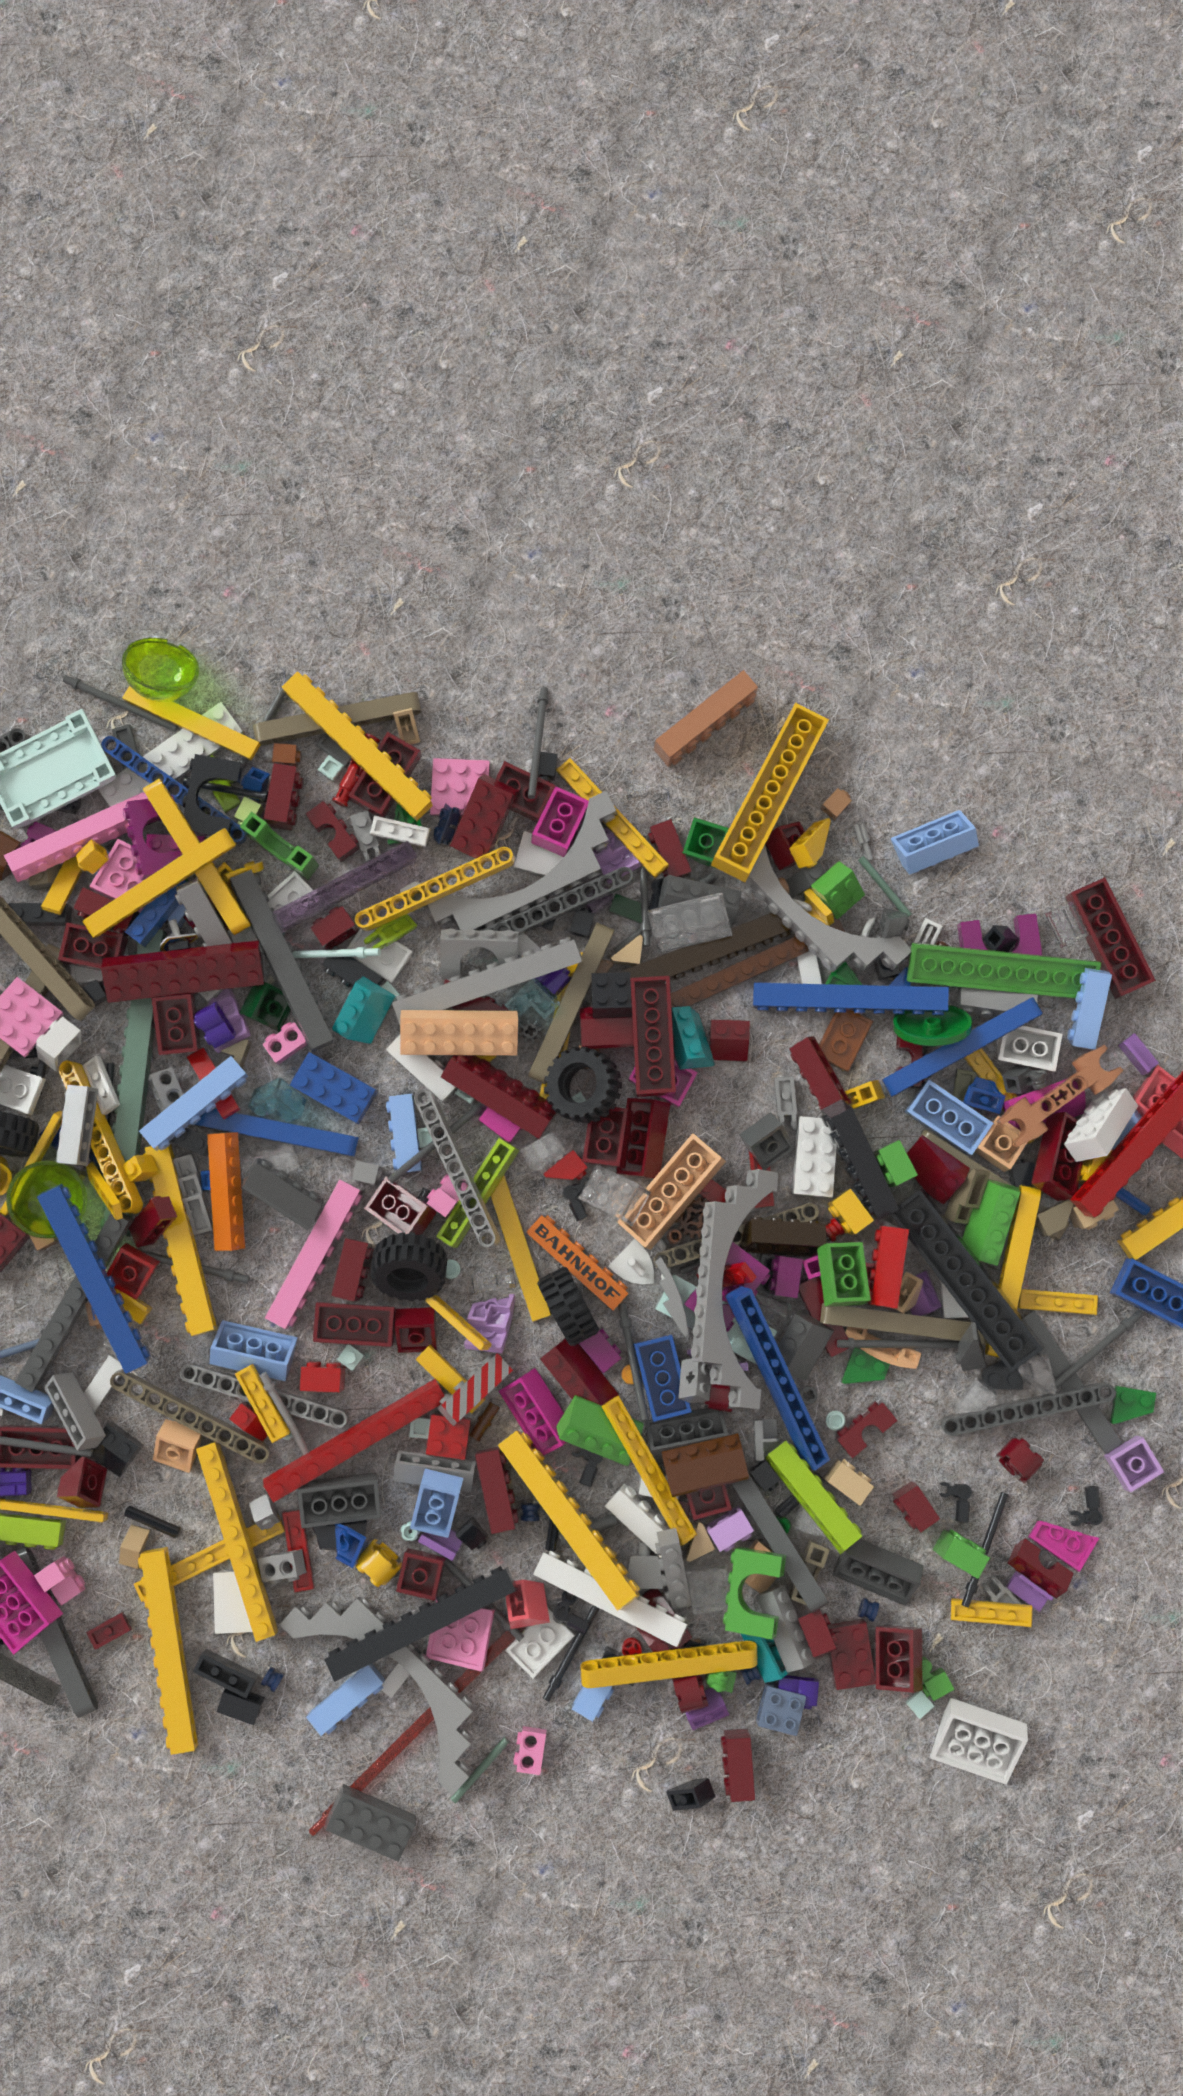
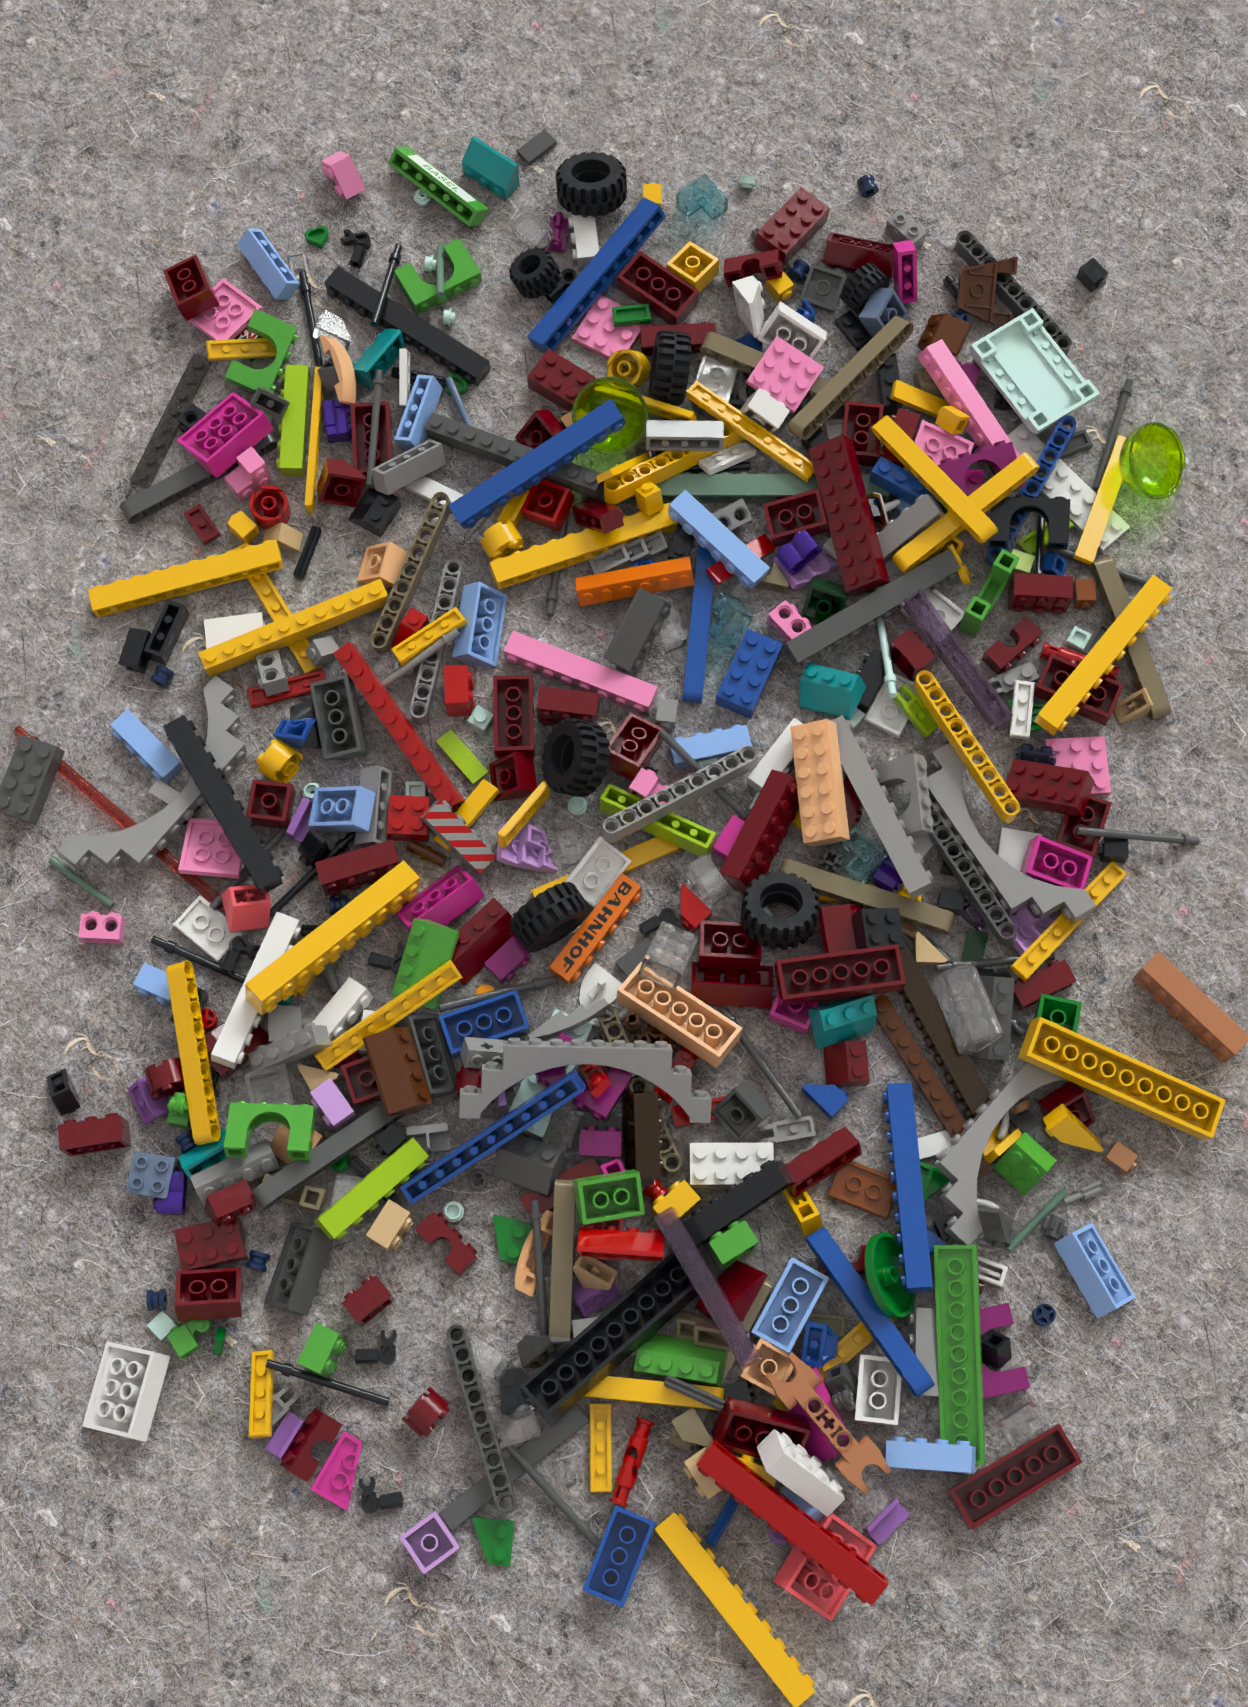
camera: 85 degrees right, 10 degrees down
none -> dark blue wheel [146,1288,167,1311]
none -> green tile [213,1327,226,1356]
none -> yellow brick [227,510,260,543]
none -> red brick [249,485,291,529]
none -> black bar [270,832,356,918]
none -> lime tile [436,729,489,786]
none -> yellow brick [479,520,525,561]
none -> dark red slope [515,409,564,449]
none -> white tile [564,836,631,908]
none -> red piece [609,1417,655,1507]
none -> dark grey tile [615,937,660,978]
none -> clear purple brick [653,1206,763,1369]
none -> dark grey axle [664,1375,725,1411]
none -> yellow tile [685,381,815,482]
none -> dark grey bar [719,1006,803,1119]
none -> blue slope [801,1084,850,1120]
none -> dark blue wheel [1032,1303,1056,1326]
none -> dark grey gear [1041,1215,1069,1241]

